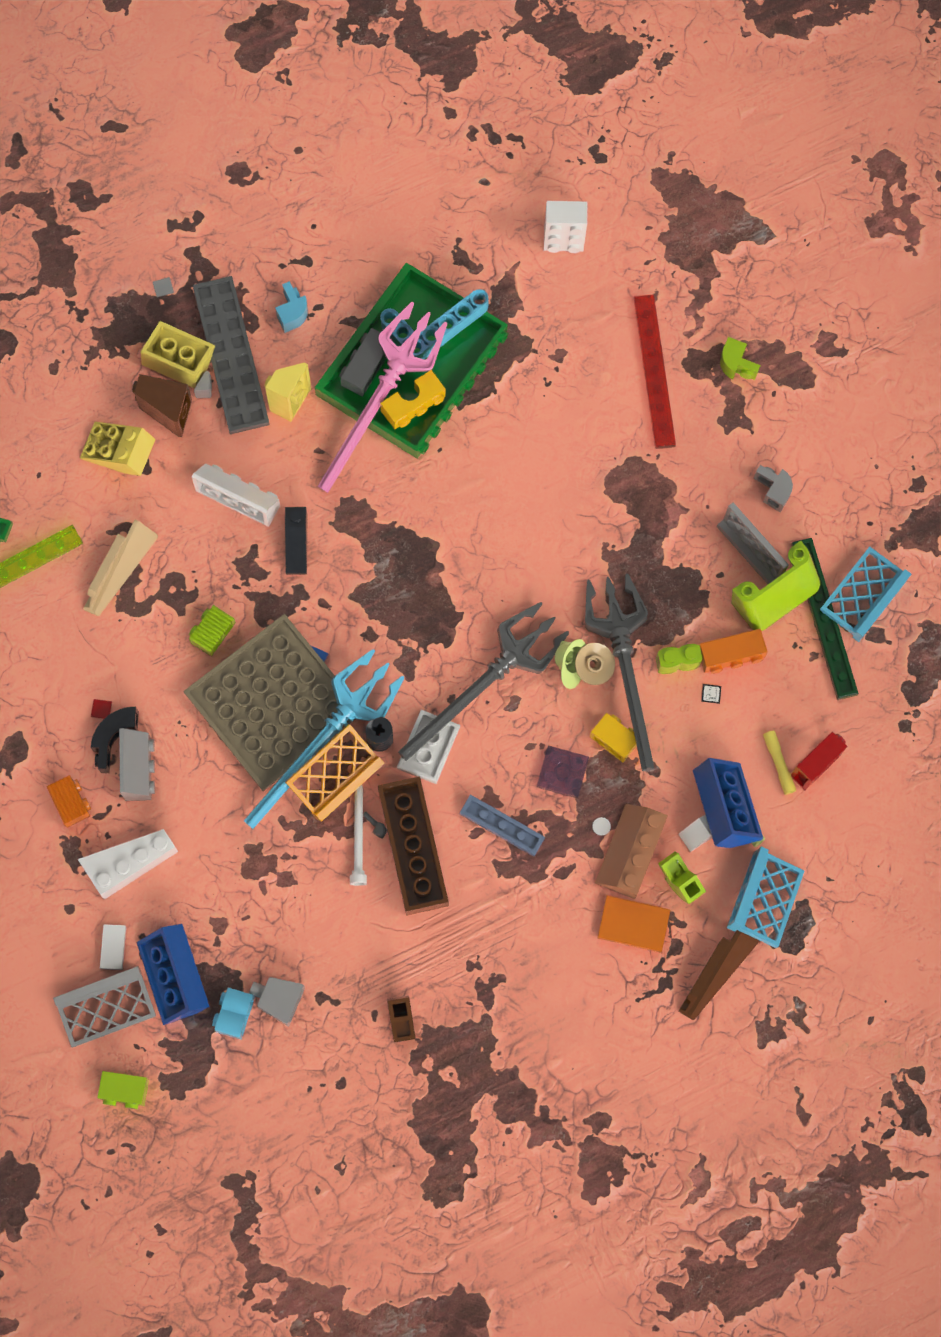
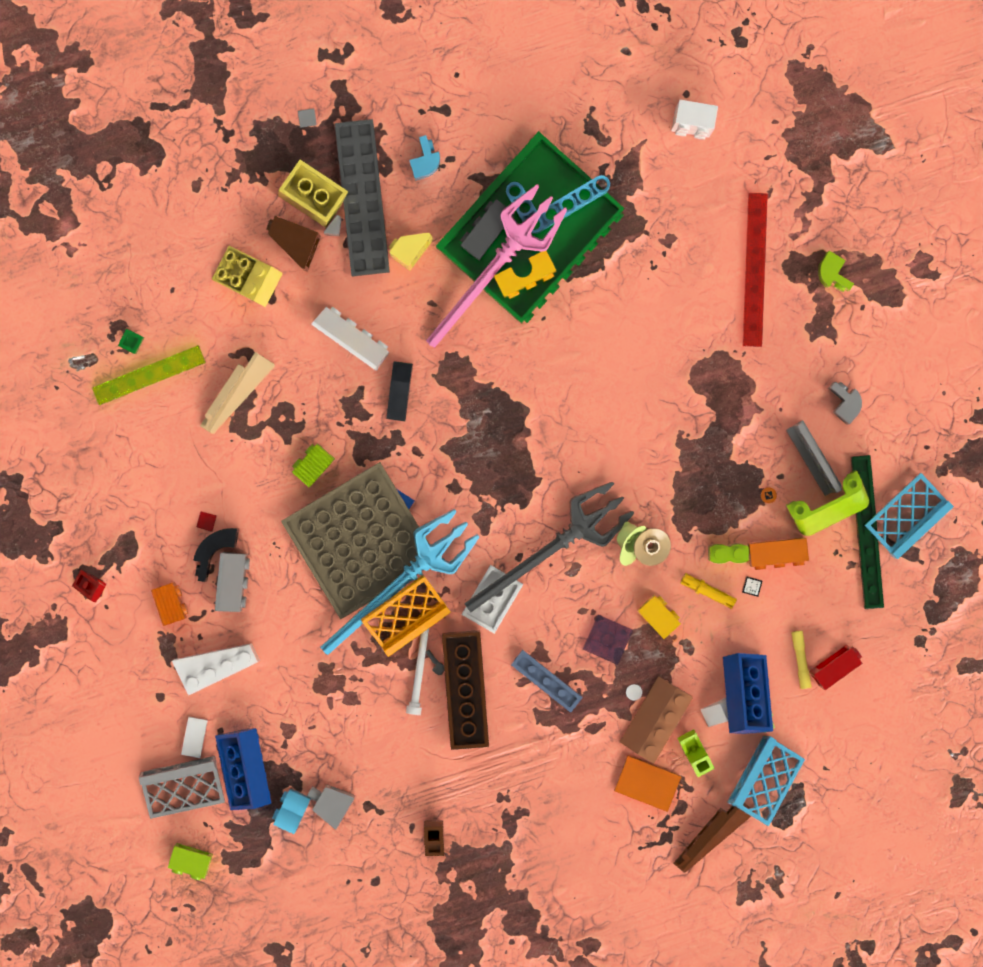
camera: 10 degrees right, 15 degrees up
black piece [365,717,393,752] -> none
dark grey piece [585,574,655,772] -> none
none -> yellow pin [680,573,737,609]
none -> orange sticker [761,487,777,504]

